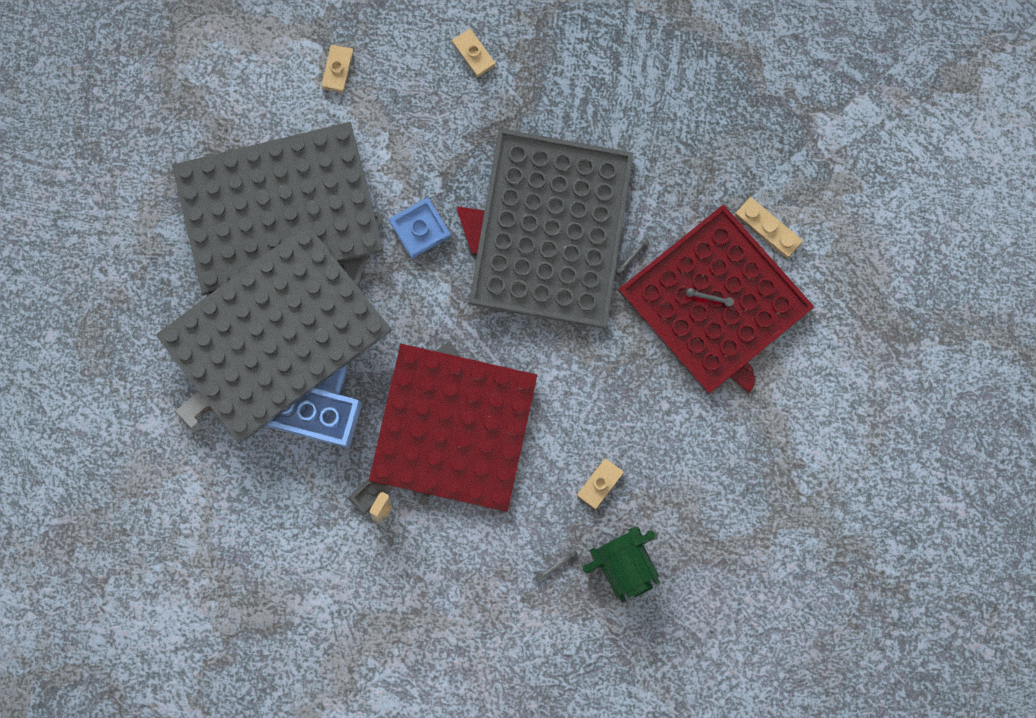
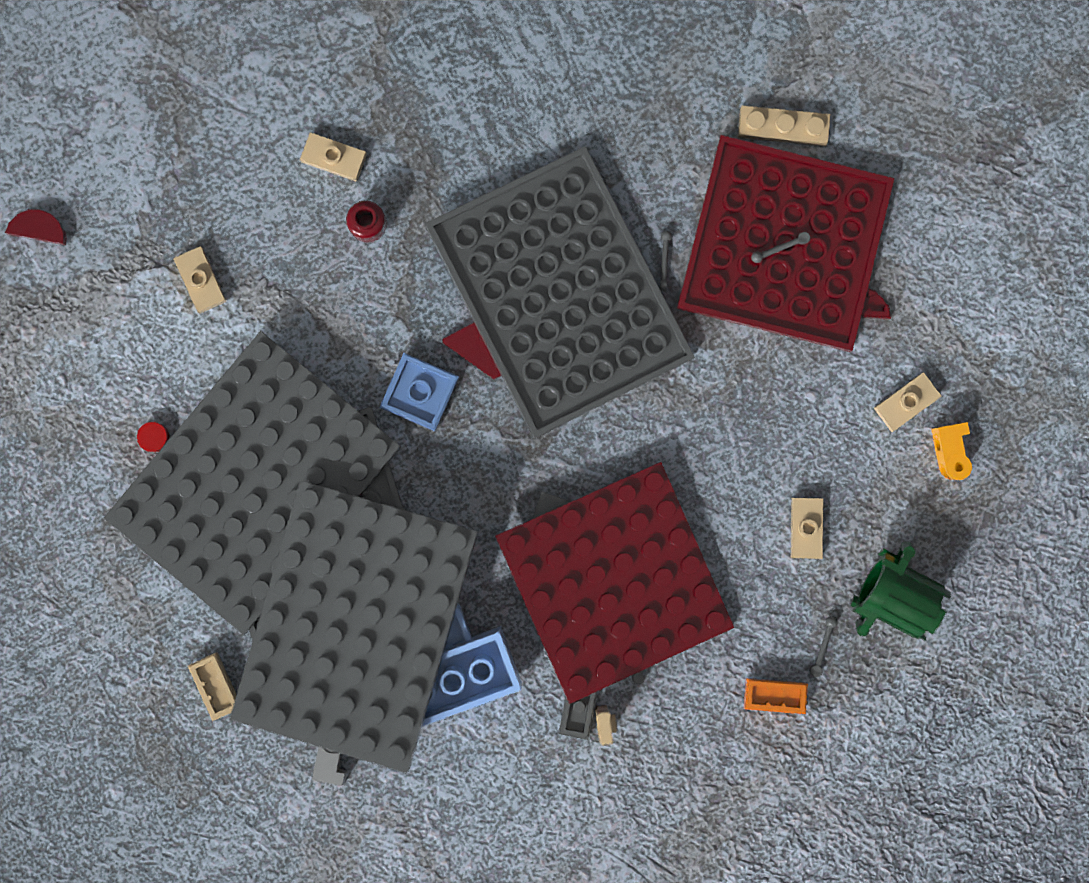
camera: 35 degrees left, 10 degrees up
none -> red tile [137,422,169,452]
none -> tan plate [188,652,237,721]
none -> dark red head [346,200,387,243]
none -> orange plate [744,678,808,714]
none -> tan plate [874,372,942,432]
none -> light orange leg [931,422,972,480]

